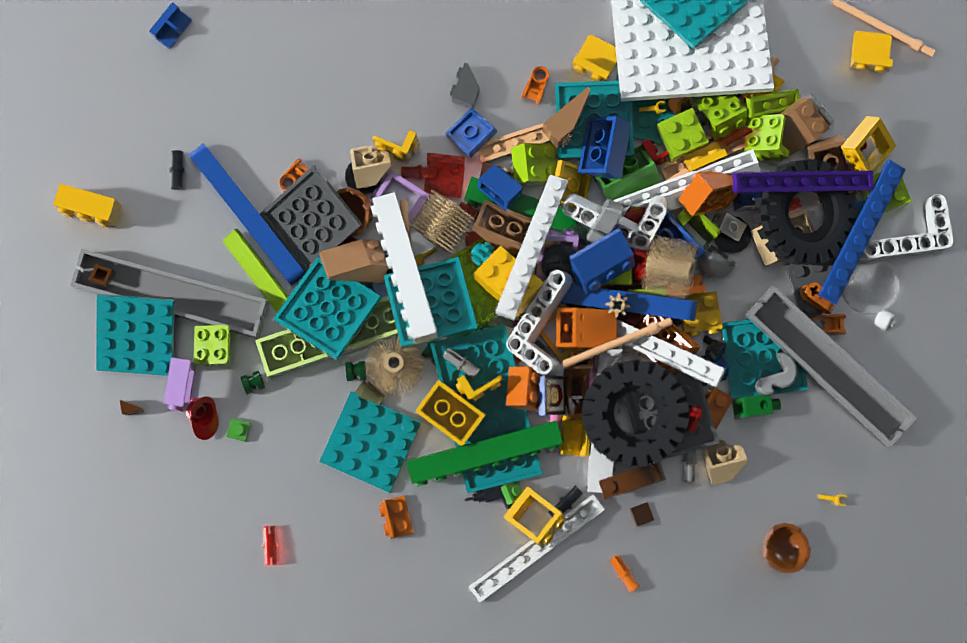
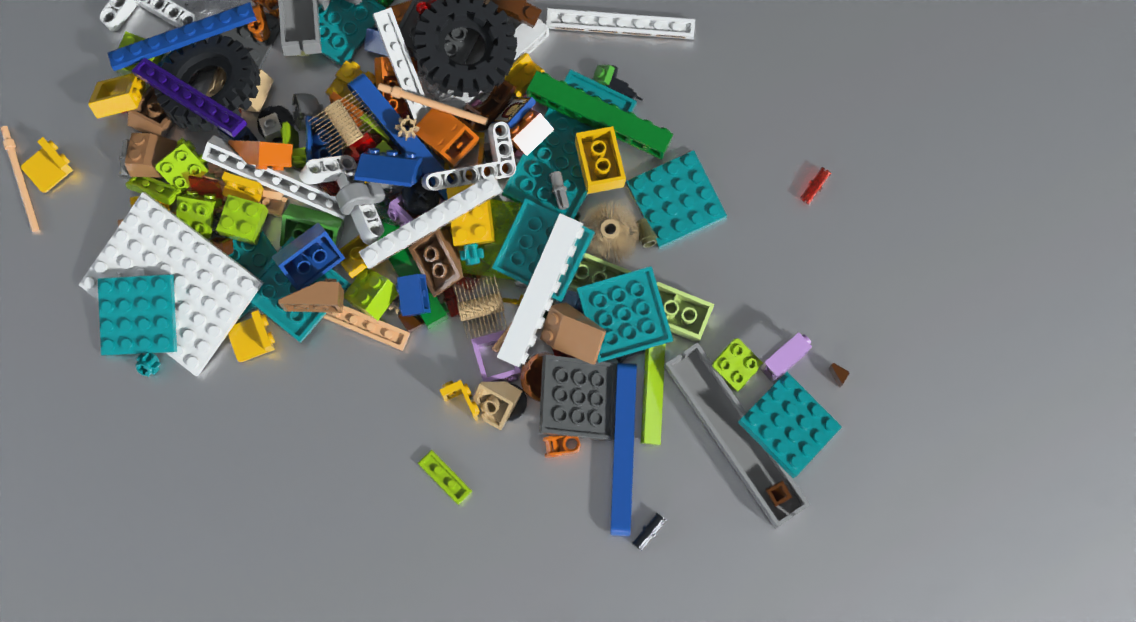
camera: 140 degrees left, 5 degrees down
yellow brick [53,183,122,228] -> none
red piece [186,396,219,440] -> none
bright green plate [226,418,251,442] -> none
dark green wheel [240,370,265,395] -> none
dark green wheel [345,361,367,381] -> none
orange bracket [379,495,414,539] -> none
clear red axle [401,165,439,180] -> none
clear red bracket [424,153,466,198] -> none
blue tile [445,108,498,158] -> none
dark grey slope [450,63,480,109] -> none
yellow bracket [455,375,502,401] -> none
yellow window [504,486,567,548] -> none
orange piece [522,66,549,105] -> none
black pin [548,485,584,517] -> none
yellow hand [639,101,666,114] -> none
red bracket [641,139,669,166] -> none
black piece [703,335,726,363] -> none
none -> lime tile [418,450,472,505]

